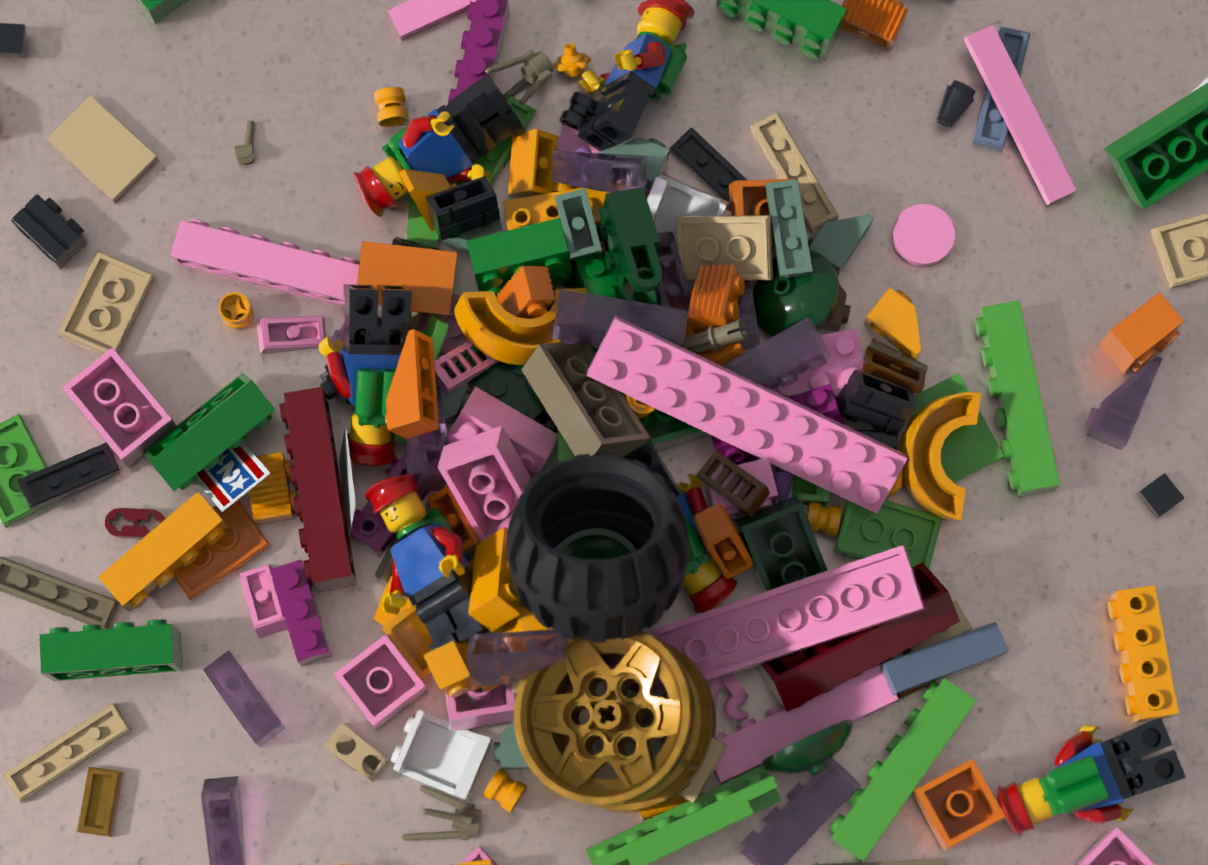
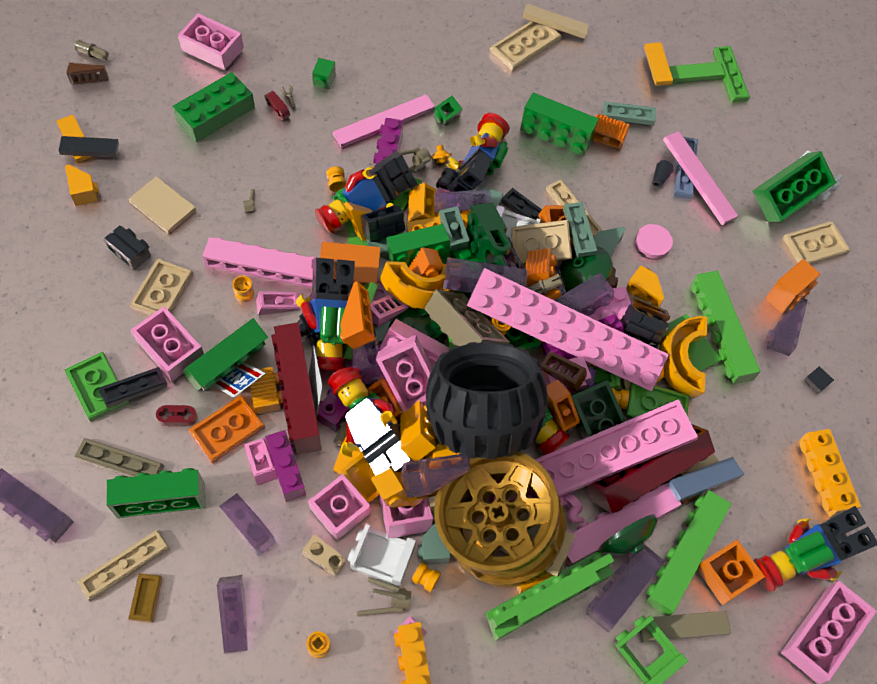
camera: 10 degrees left, 15 degrees down
light orange brick [98,492,227,611] -> none

